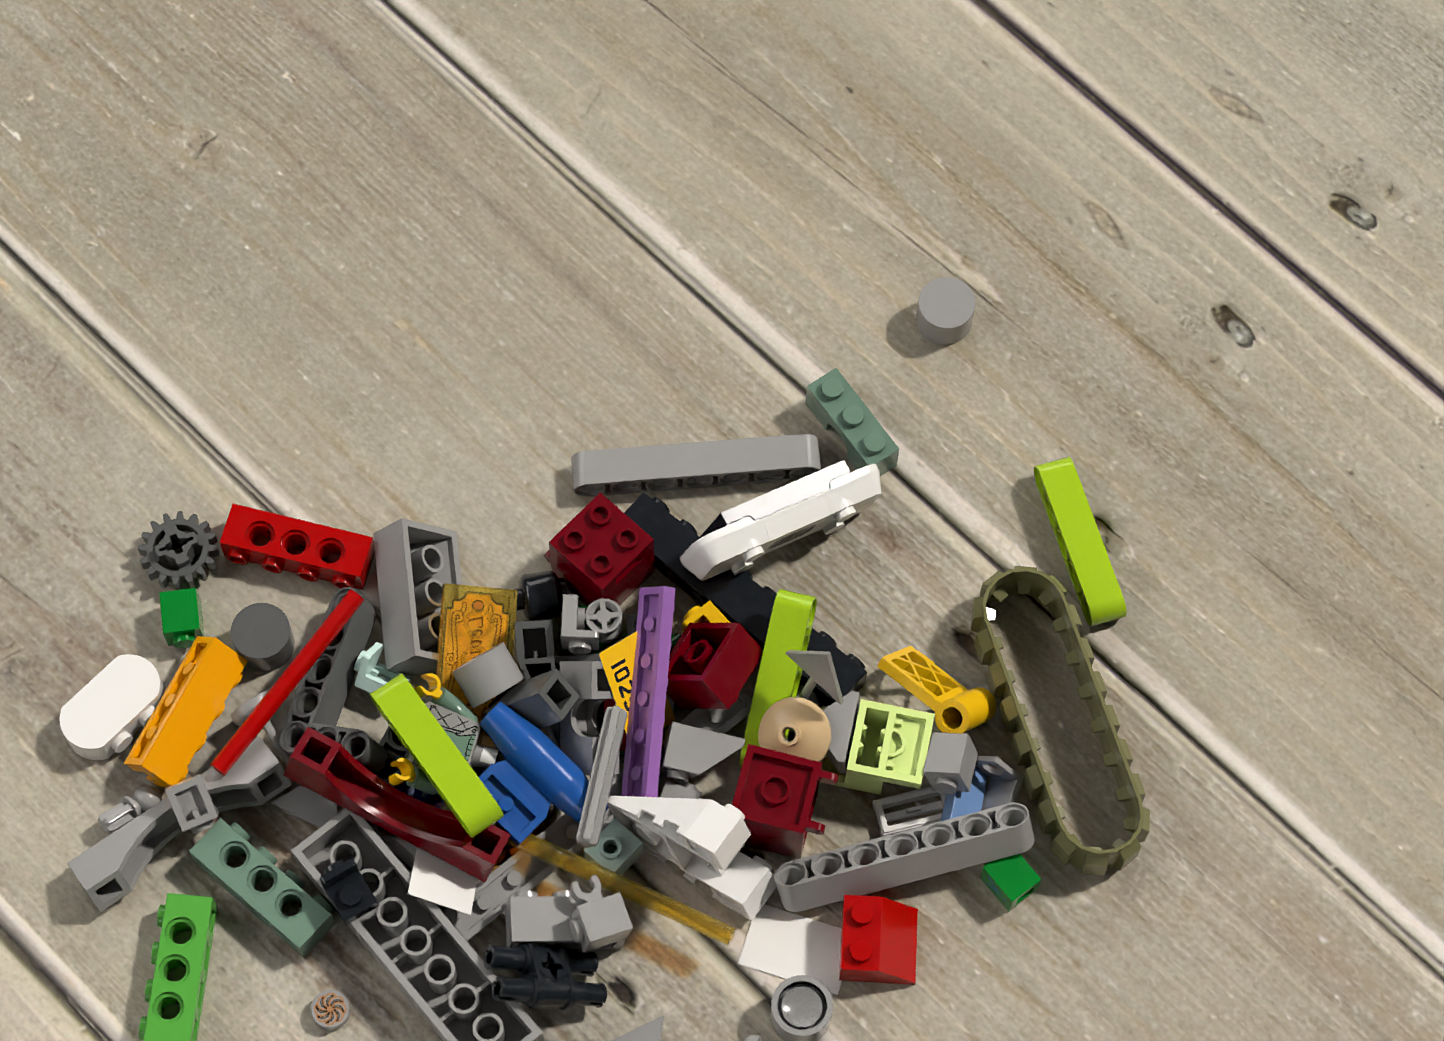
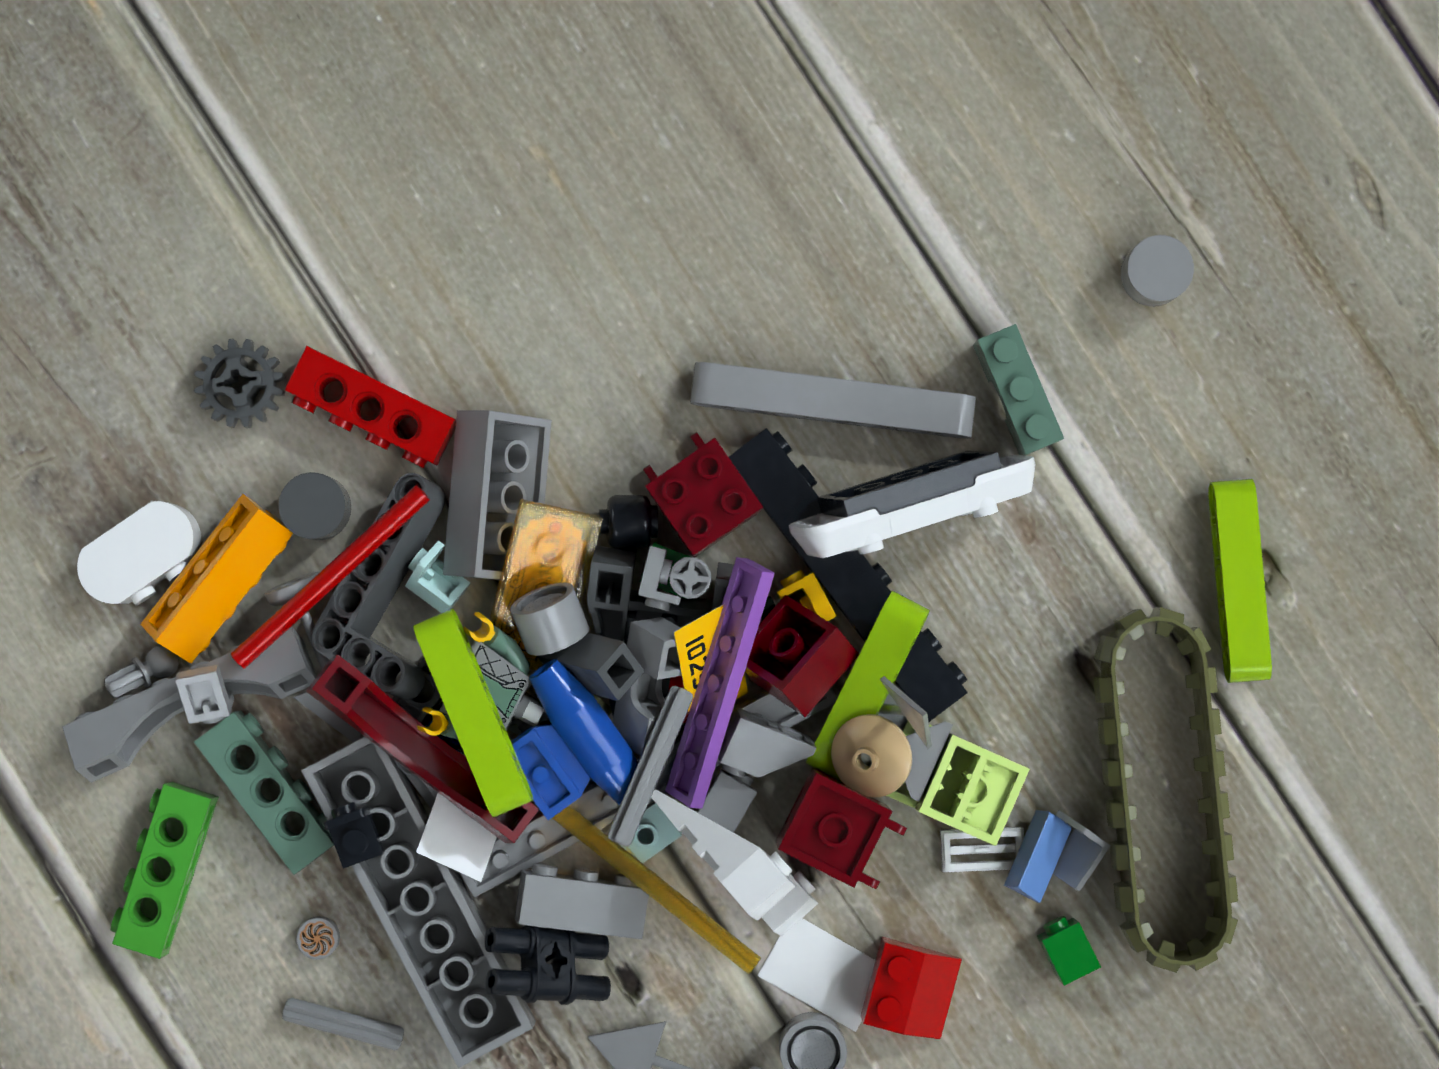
camera: 10 degrees right, 20 degrees up
green brick [159,587,204,648] -> none
light grey brick [569,875,633,952] -> none
light grey beam [774,803,1035,912] -> none
yellow piece [877,645,996,734] -> none
light grey brick [923,732,978,794] -> none

